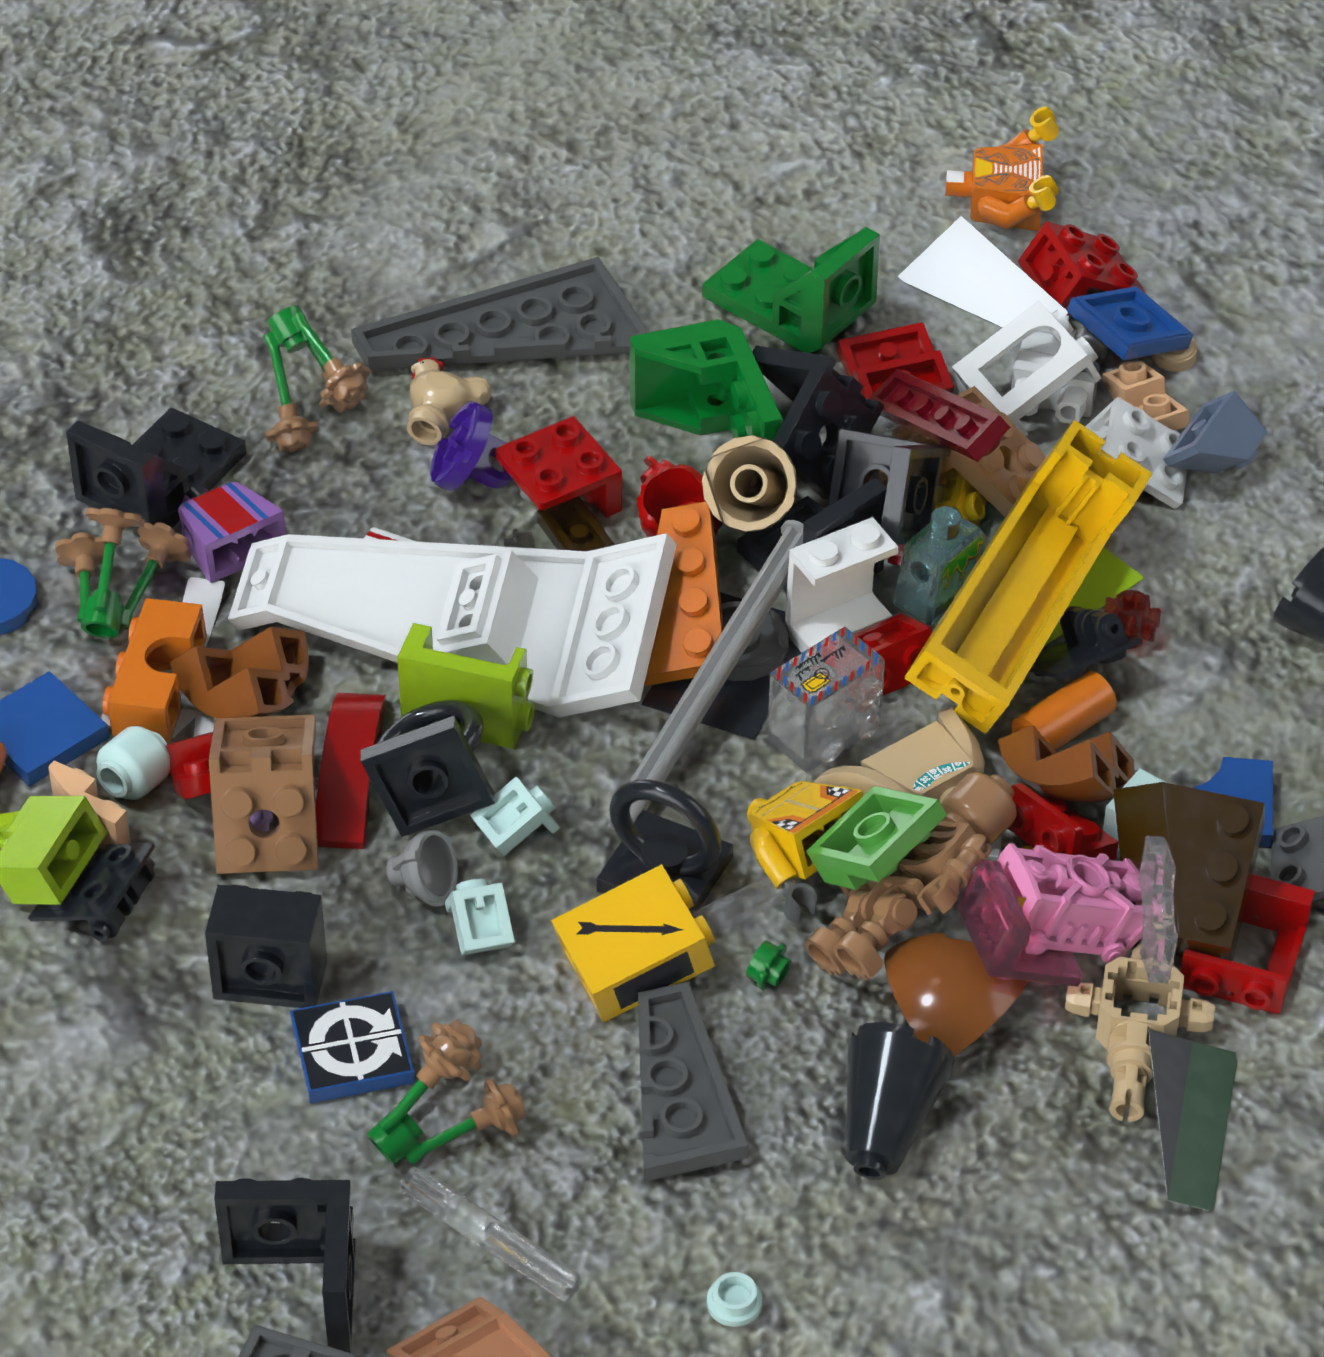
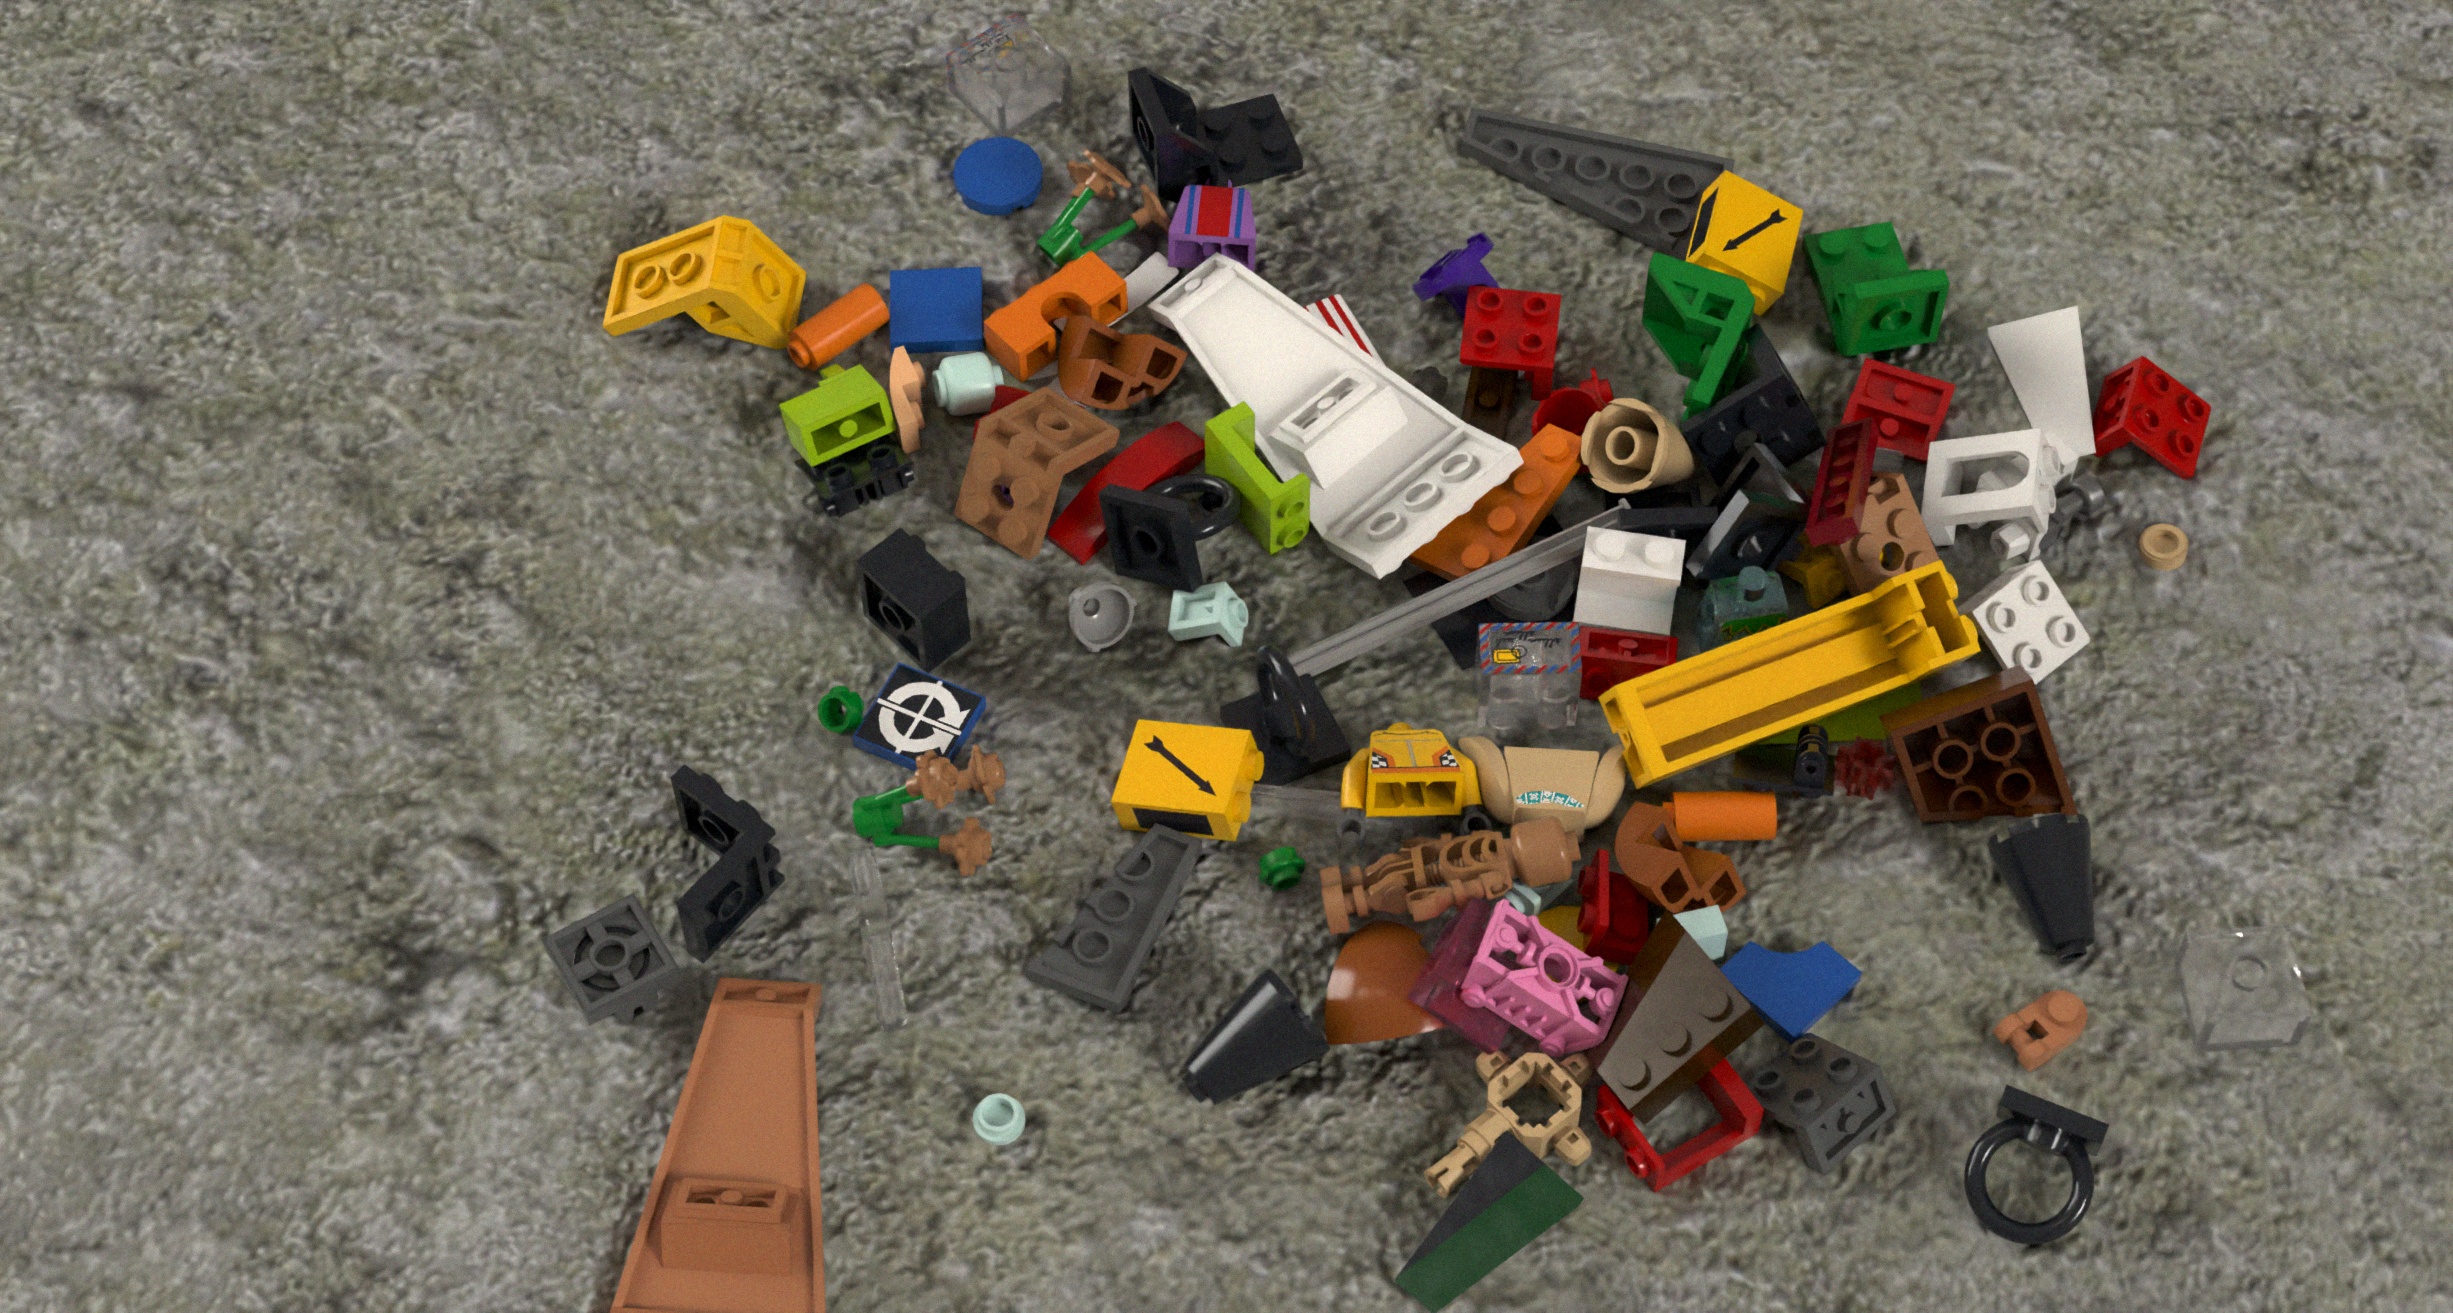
camera: 40 degrees right, 10 degrees up
plant [263,305,371,453] -> none
tan animal [407,357,492,445] -> none
light aqua bracket [445,879,515,956] -> none
bright green plate [806,786,947,890] -> none
orange torso [945,106,1059,231] -> none
blue tile [1067,286,1193,360] -> none
light nougat slope [1102,361,1189,431] -> none
clear tile [1138,836,1178,983] -> none
sand blue slope [1163,390,1268,473] -> none
none -> green plate [818,686,864,734]
none -> yellow brick [1685,170,1804,316]
none -> reddish brown wedge [1879,665,2078,822]

